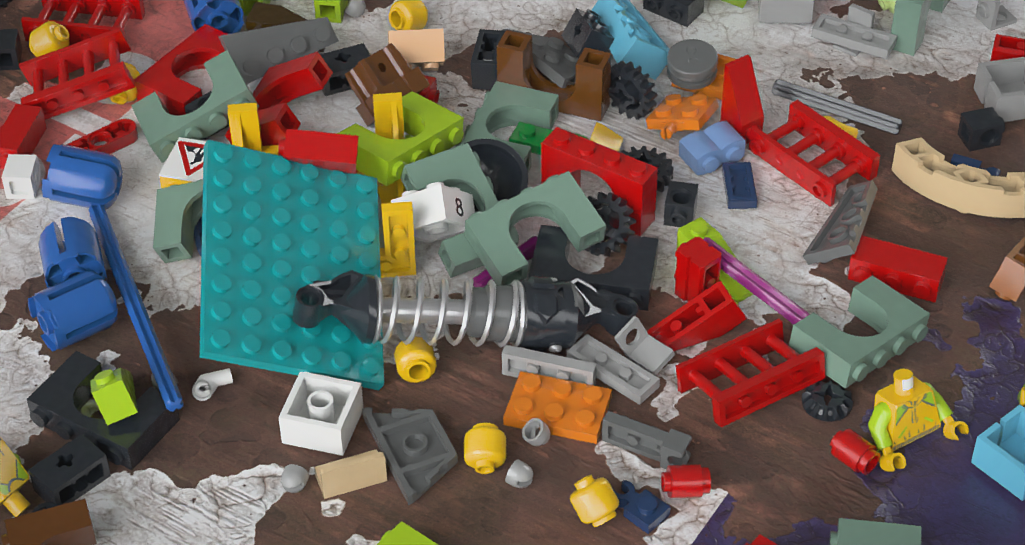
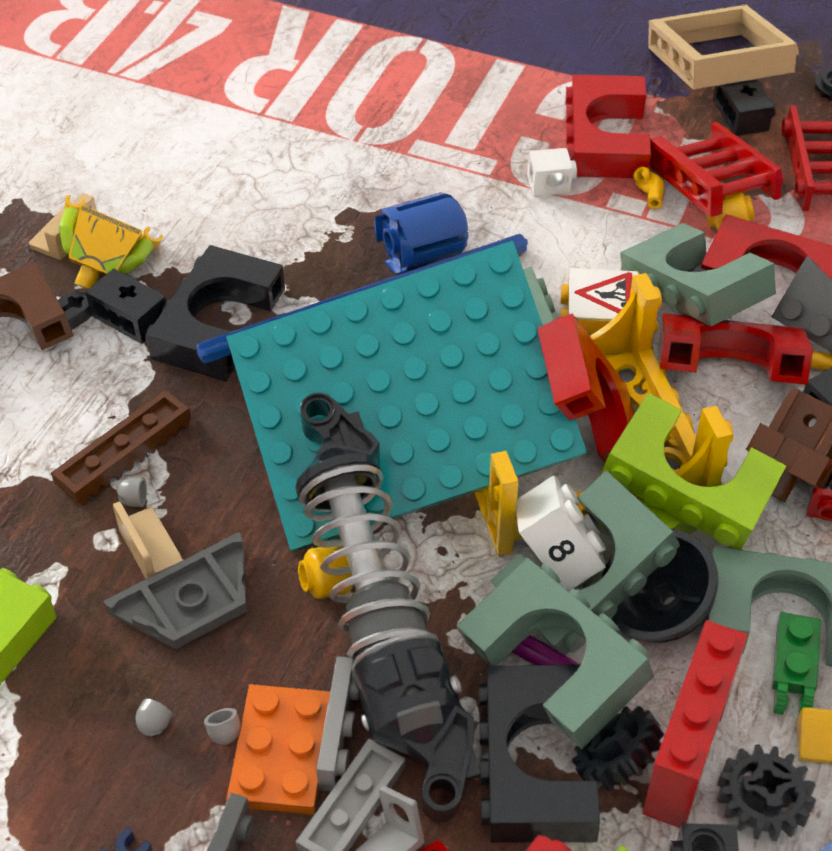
camera: 80 degrees right, 5 degrees up
blue cylinder [28,271,118,351] -> none
yellow head [29,21,70,57] -> none
blue cylinder [42,144,123,210] -> none
red beam [66,119,138,154] -> none
lime slope [90,368,138,426] -> none
white brick [279,372,363,456] -> none
yellow head [464,423,506,474] -> none
yellow head [569,474,619,527] -> none
none -> reddish brown gear [51,390,191,506]
none -> yellow arm [634,167,665,209]

